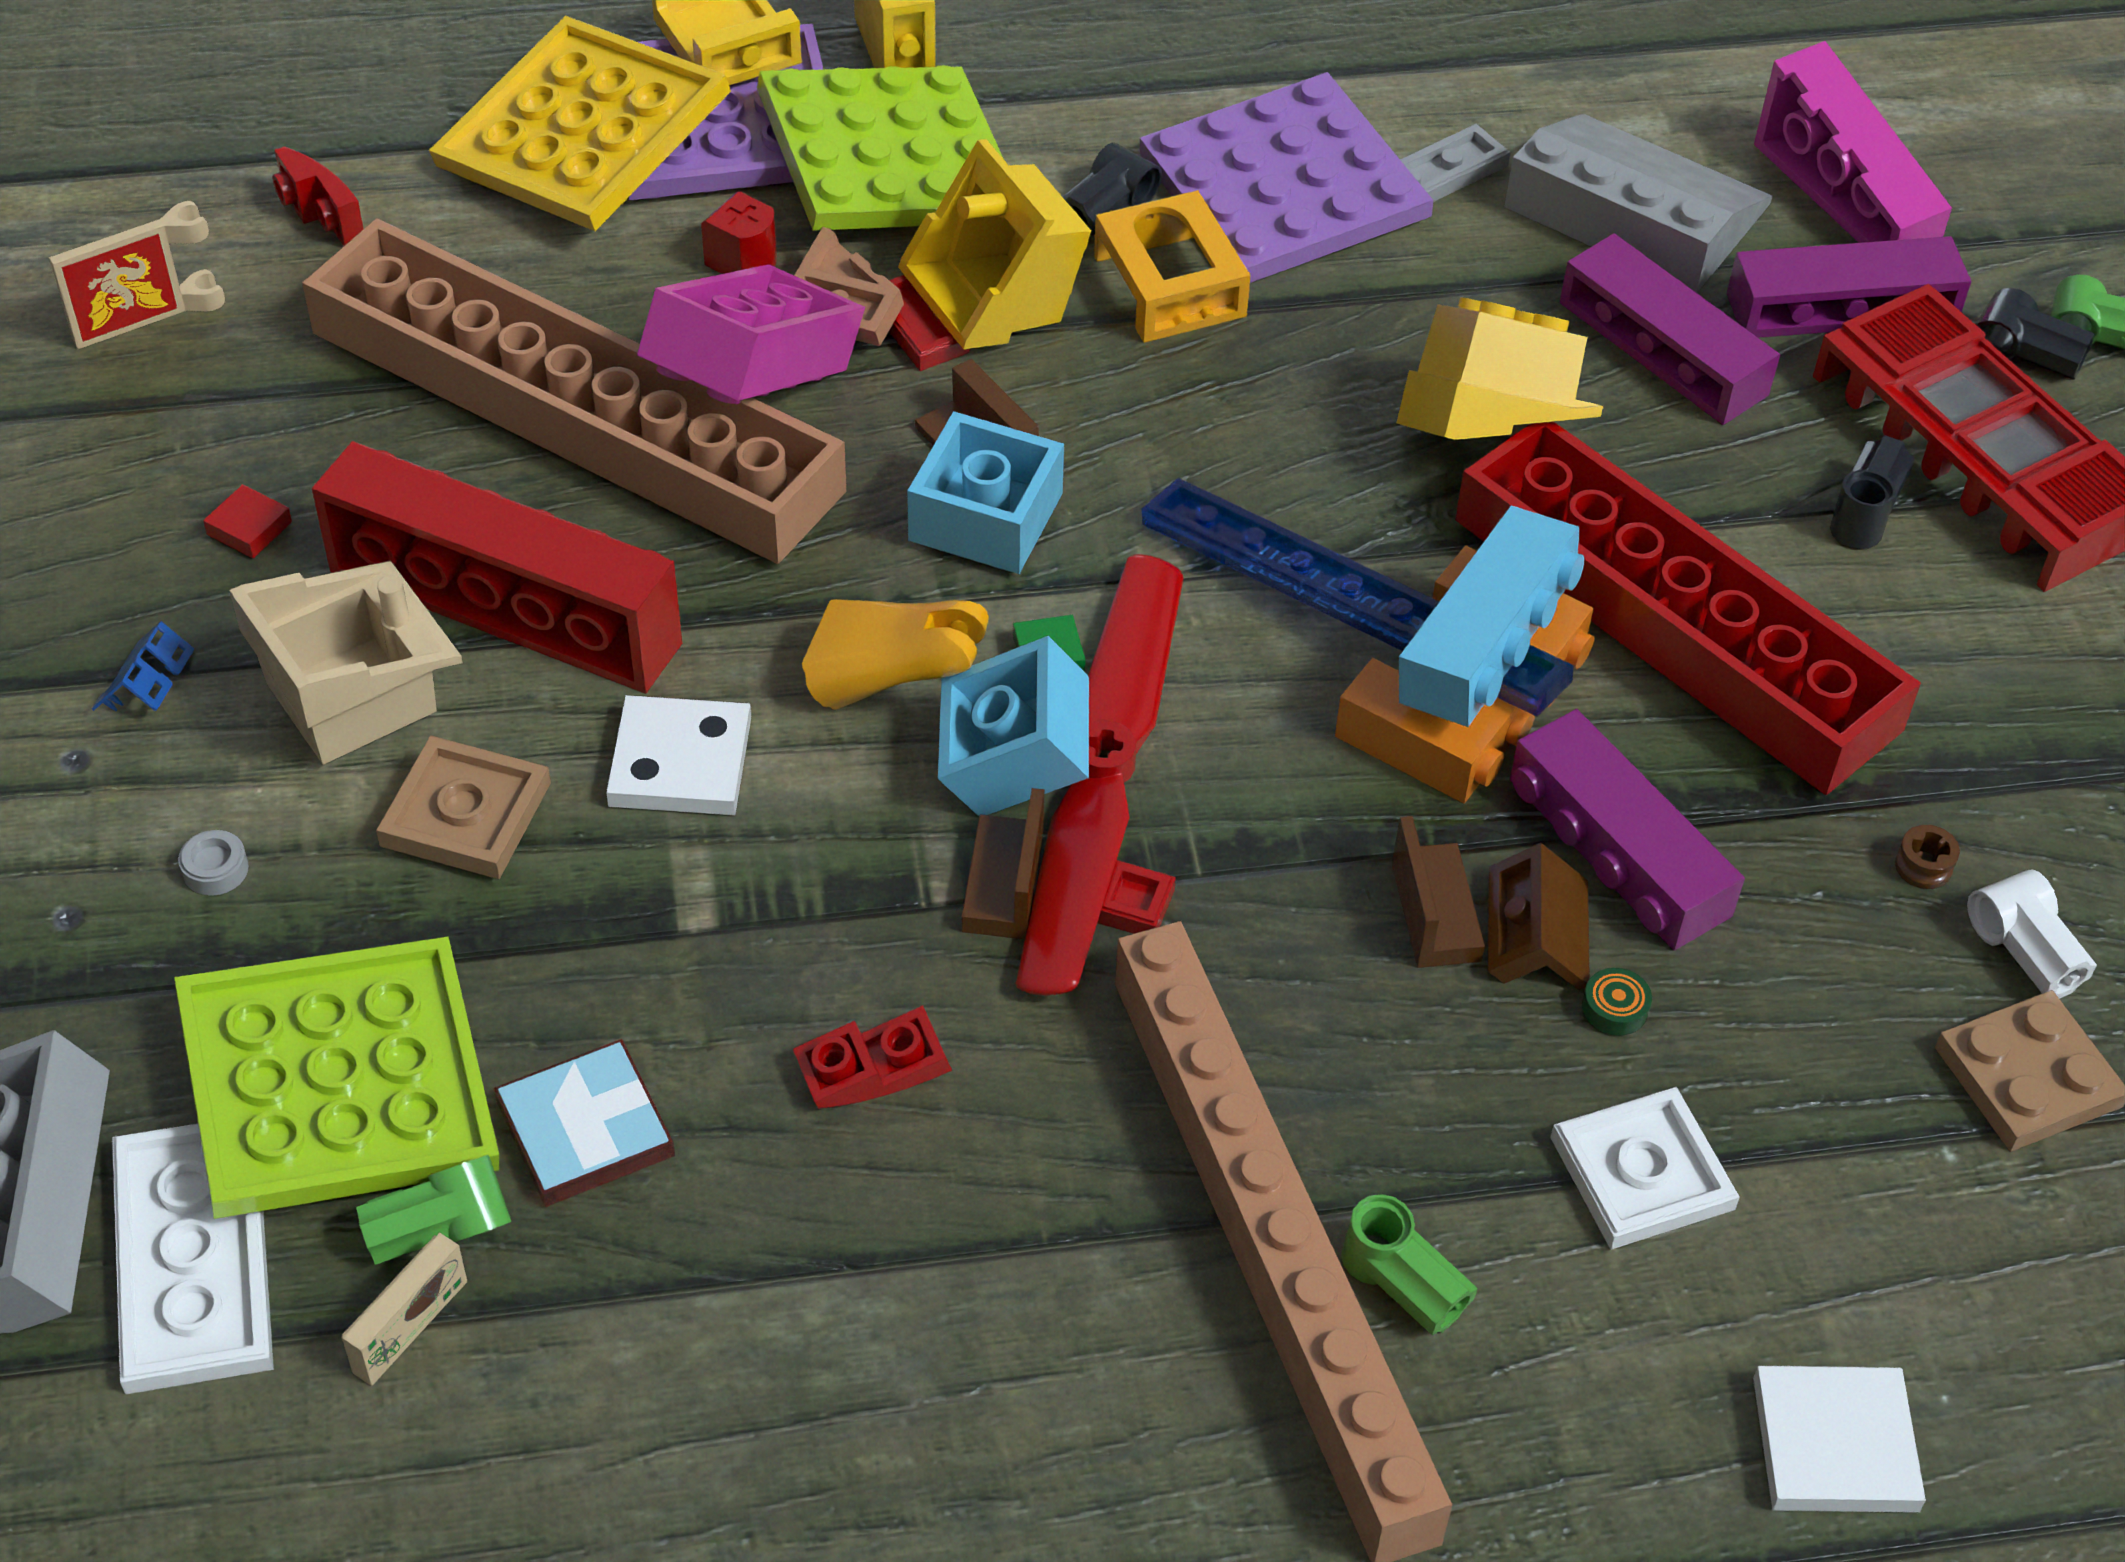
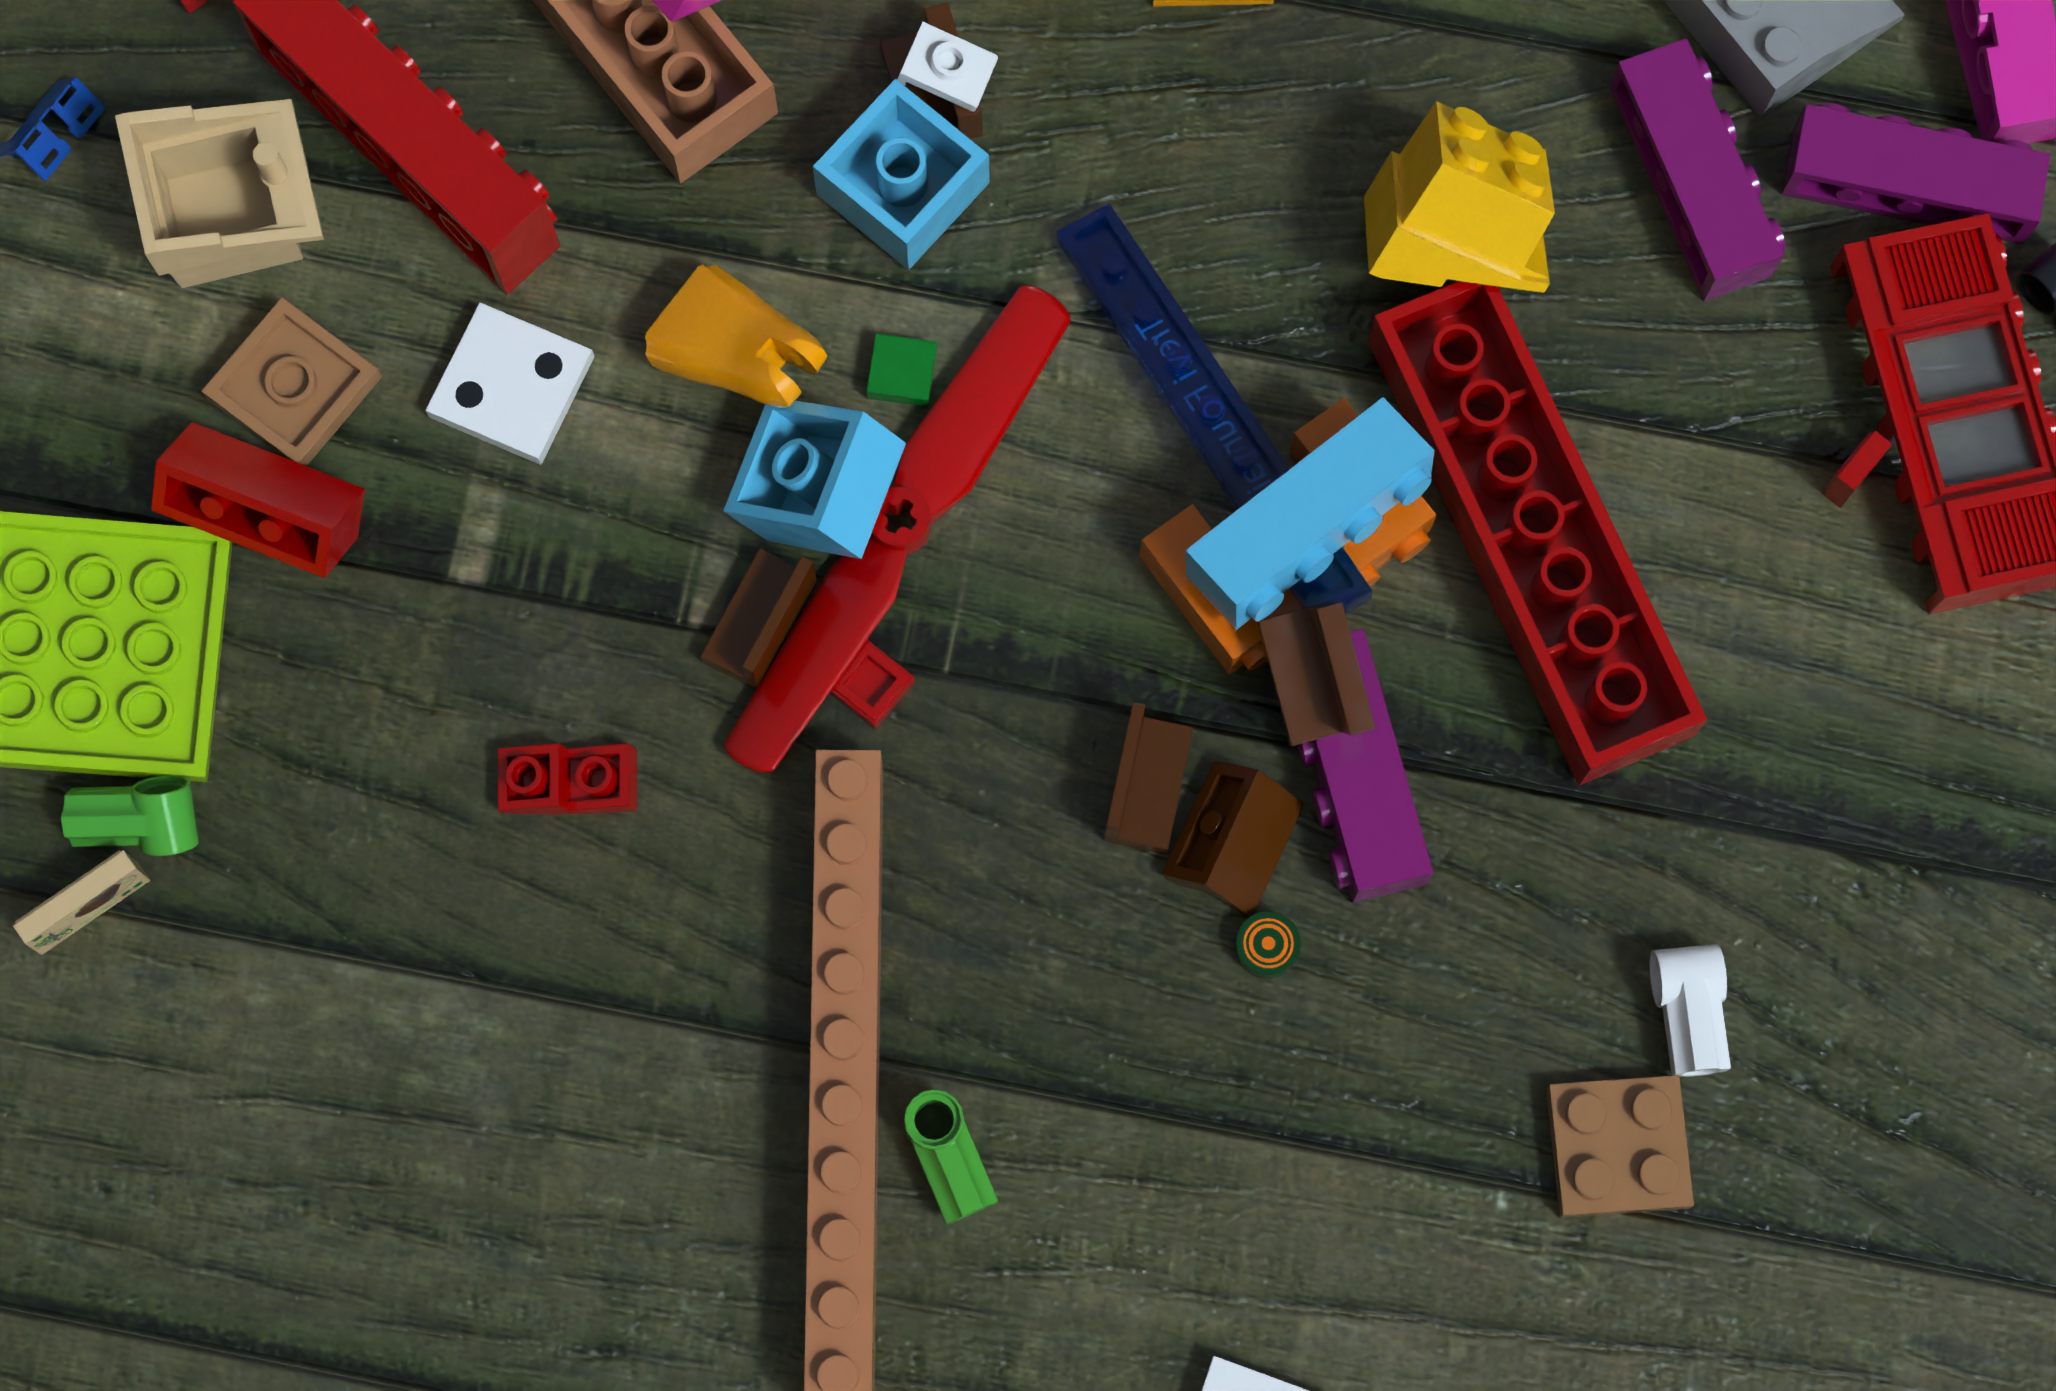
camera: 20 degrees right, 25 degrees up
light grey tile [178,830,249,896] -> none
tile [494,1039,675,1207] -> none
white tile [1550,1087,1740,1250] -> none
black piece [1830,435,1915,549] -> none
reddish brown bush [1895,825,1960,889] -> none
none -> red brick [151,422,365,578]
none -> white bracket [897,21,998,112]
none -> reddish brown panel [1257,600,1376,746]
none -> red tile [1823,431,1892,509]

